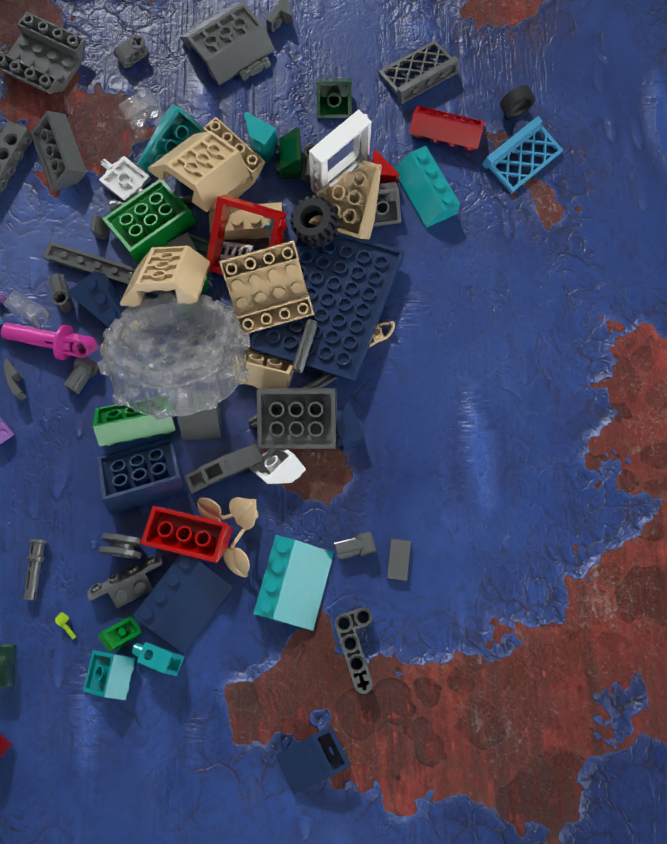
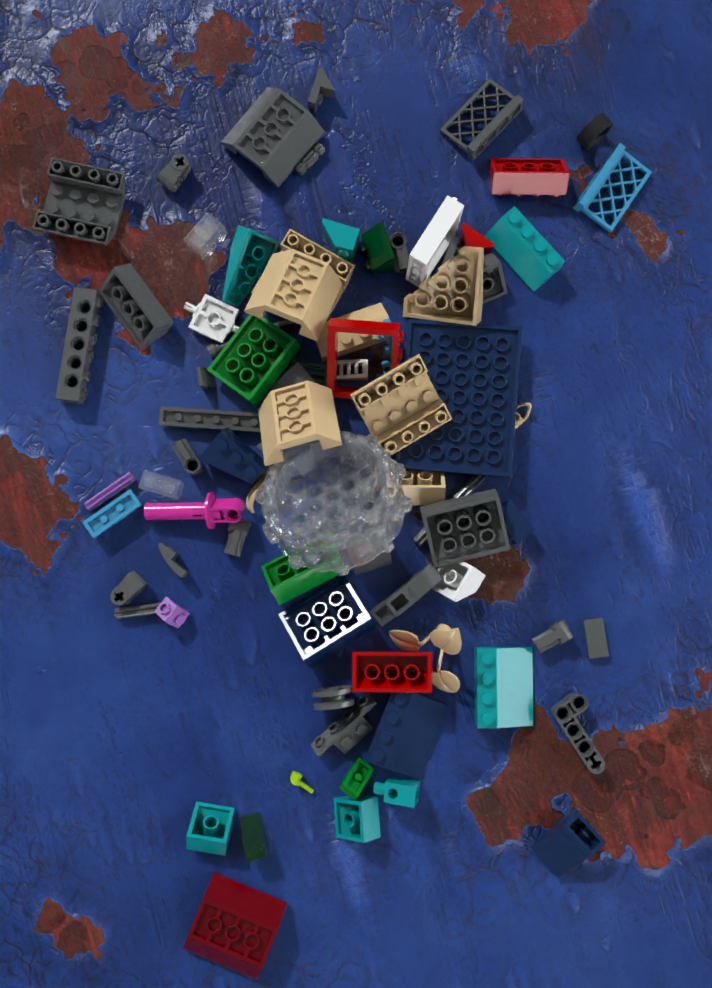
camera: 15 degrees left, 10 degrees up
dark grey pin [23,539,47,601] -> none
black tyre [290,195,340,247] -> none
dark grey axle [292,319,317,373] -> none
dark green slope [316,78,352,118] -> none

